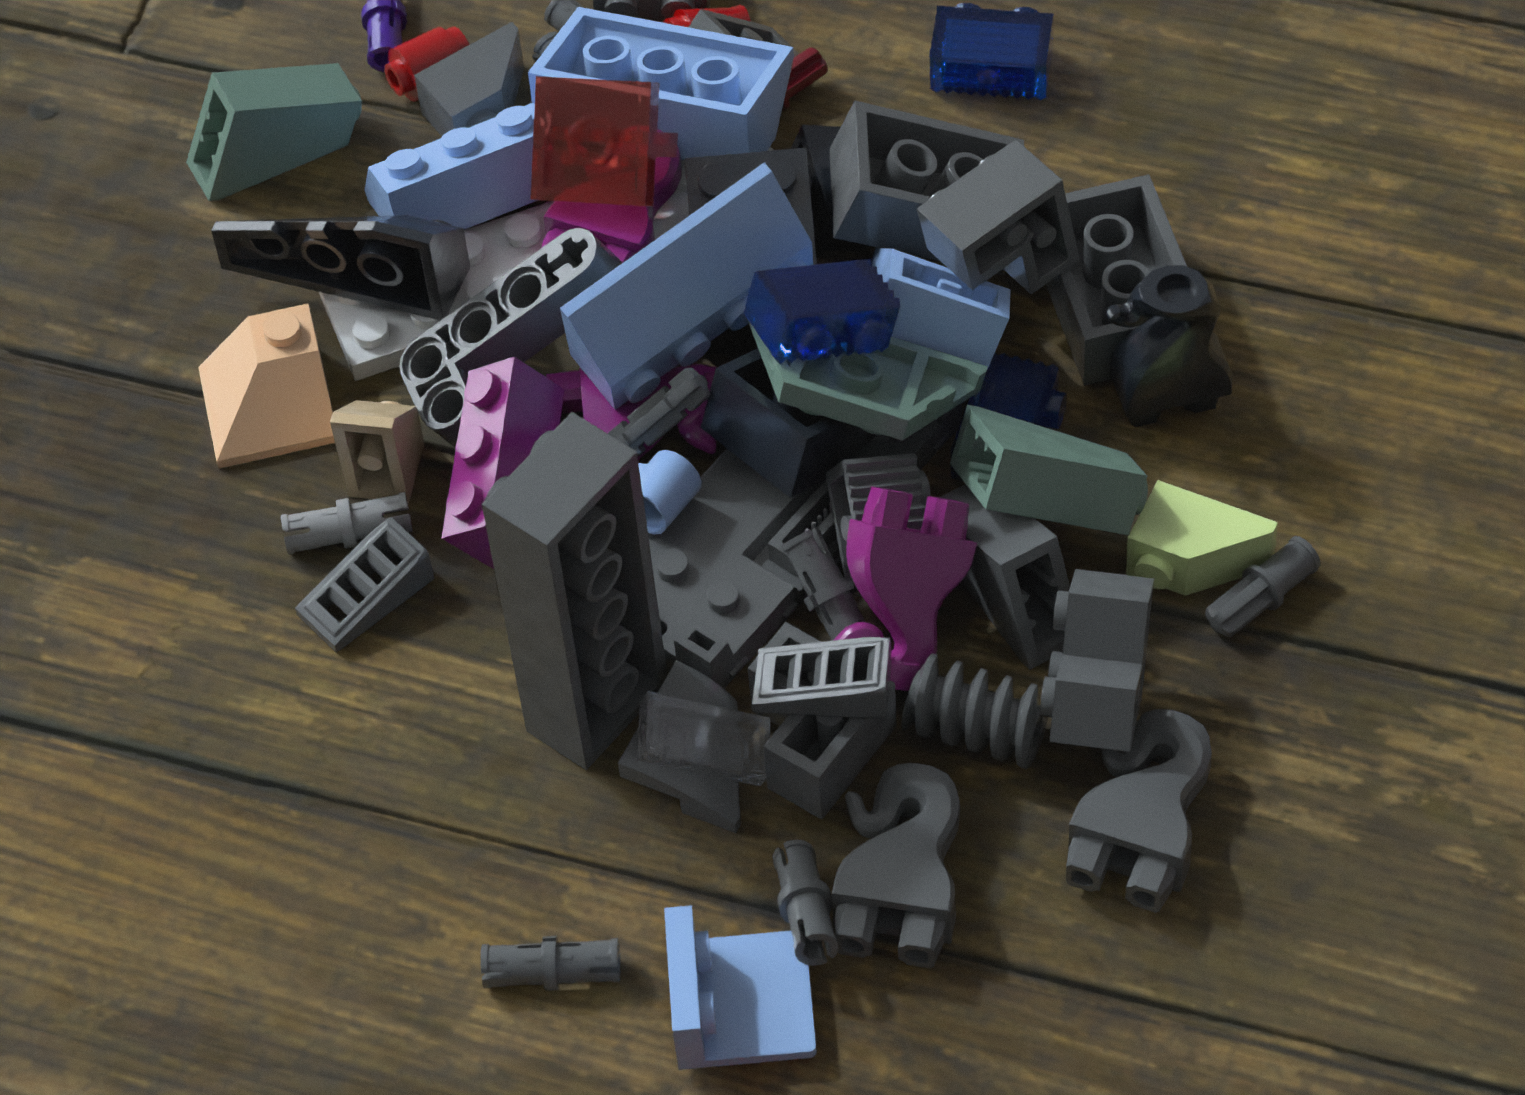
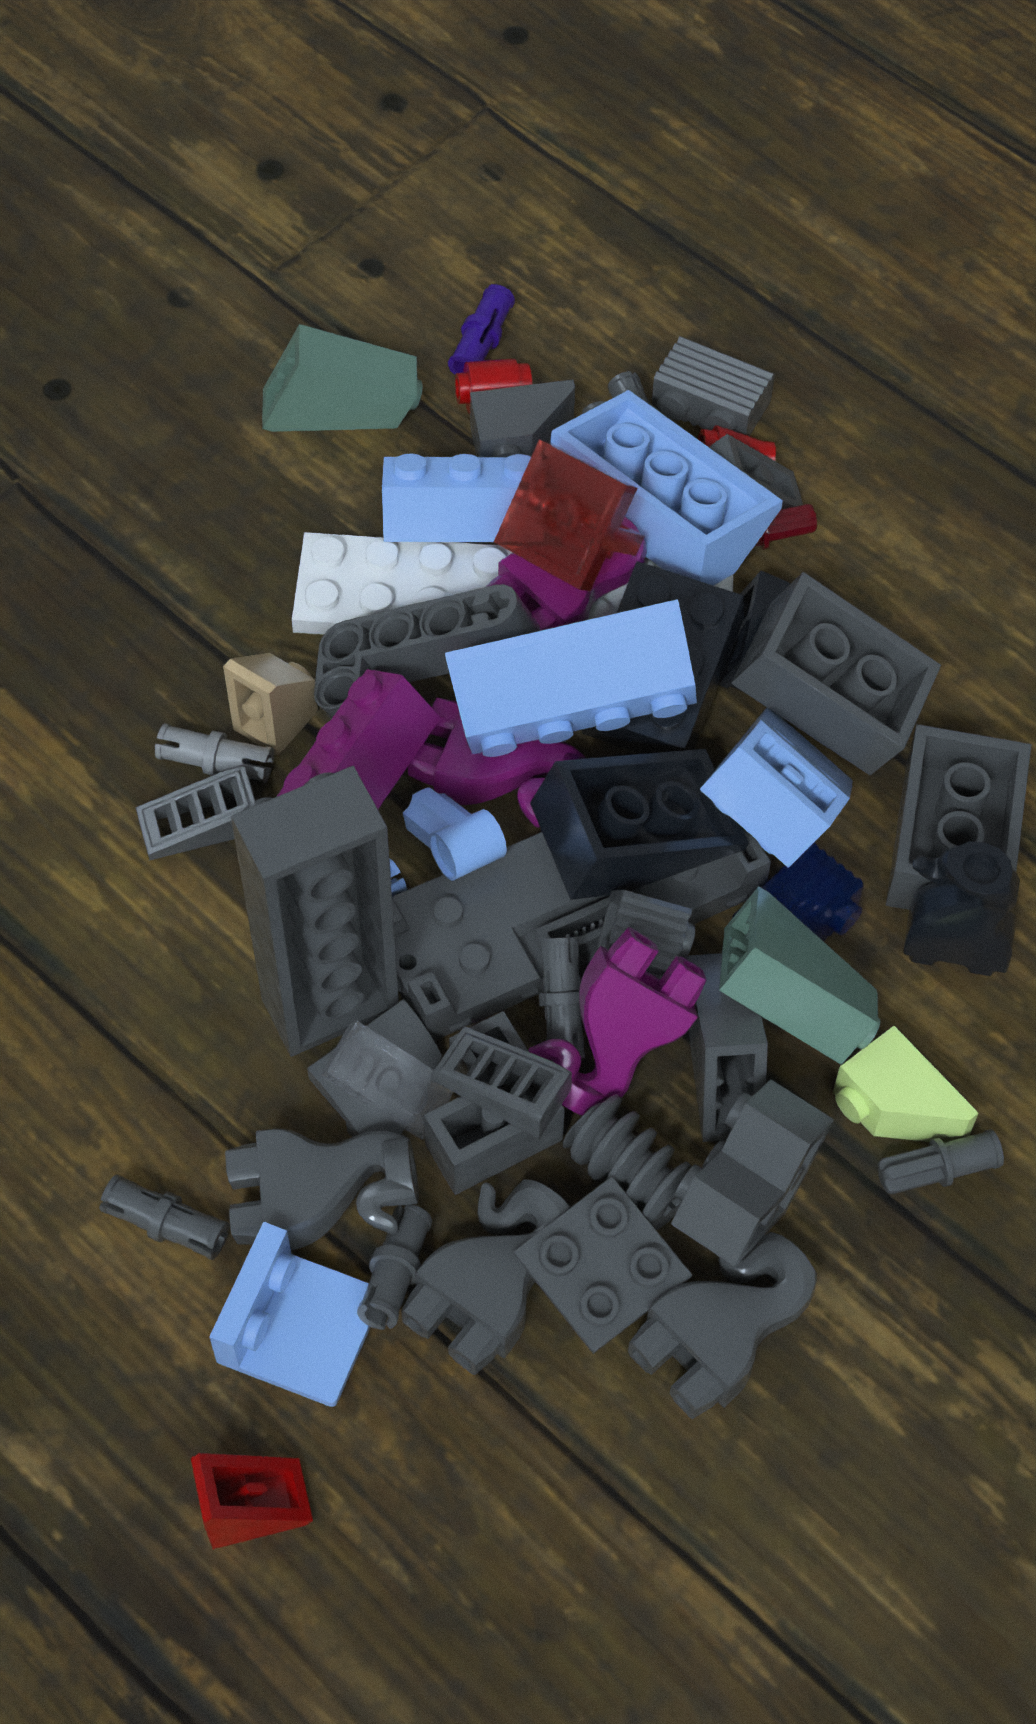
camera: 20 degrees right, 5 degrees up
light nougat slope [198,303,335,469] -> none
black wedge [211,215,471,320] -> none
dark grey axle [607,368,710,456] -> none
clear blue brick [744,259,901,364] -> none
sand green wing [747,294,988,440] -> none
dark grey brick [917,139,1080,294] -> none
clear blue brick [929,3,1054,100] -> none
none -> dark grey hips [225,1129,419,1250]
none -> dark grey hinge [513,1177,693,1354]

